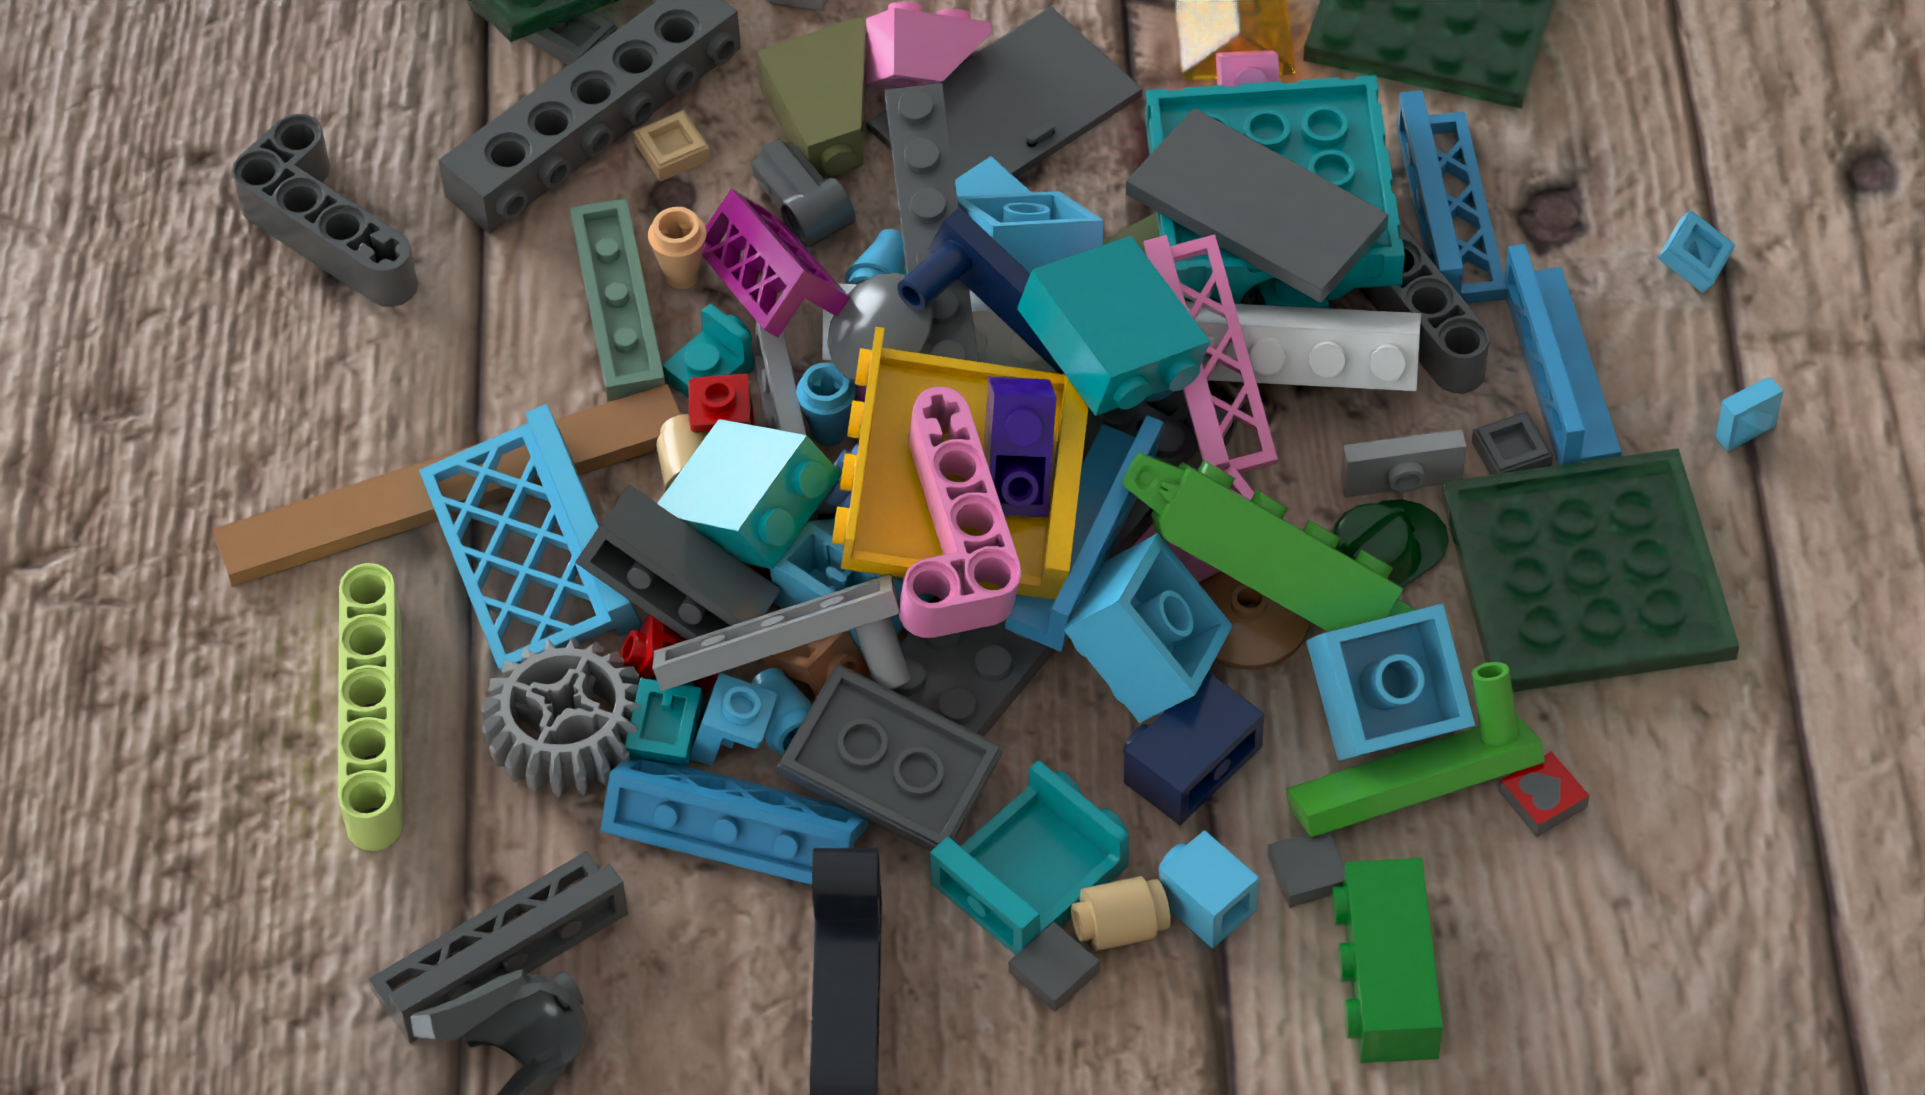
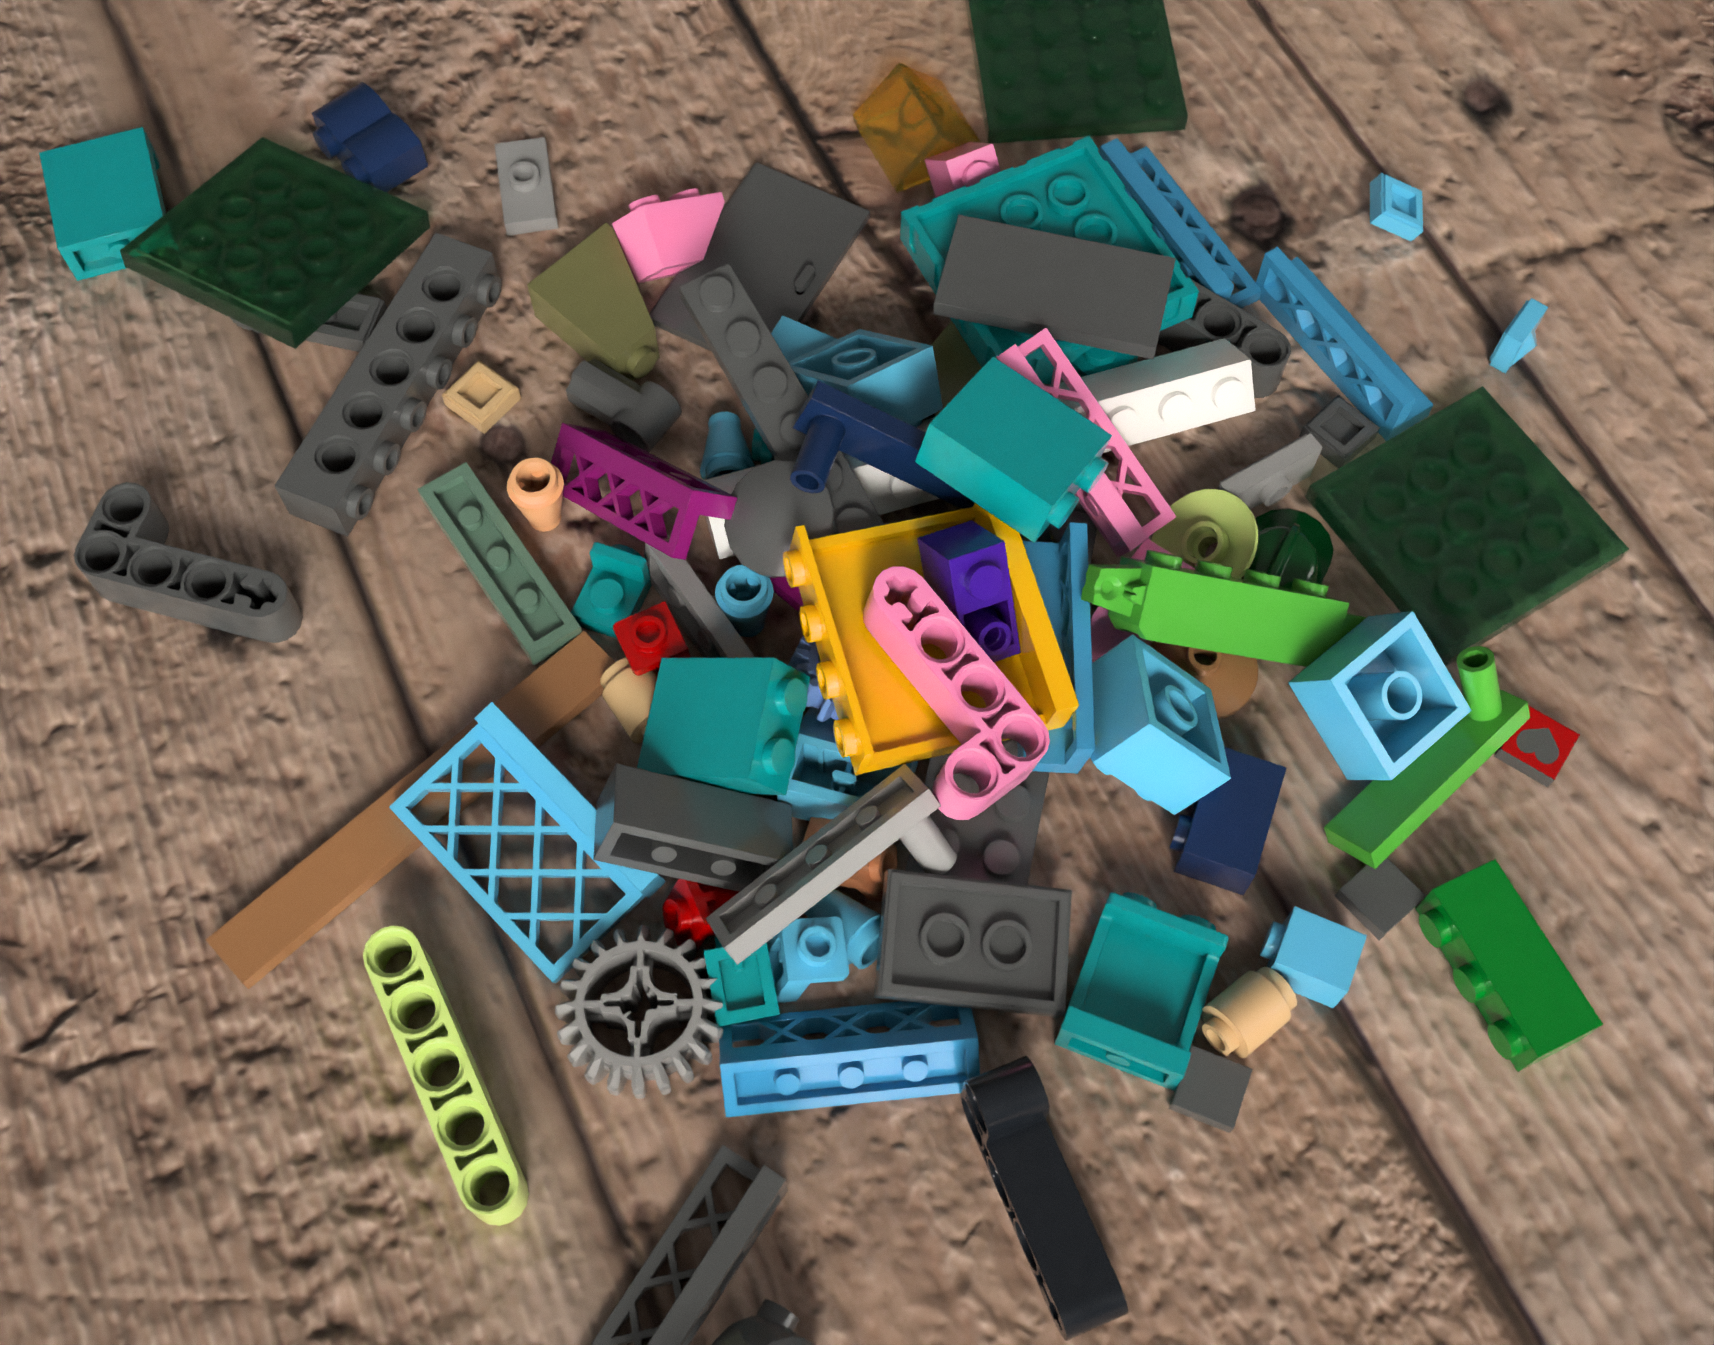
camera: 25 degrees left, 10 degrees up
none -> yellowish green dish [1151,489,1258,579]

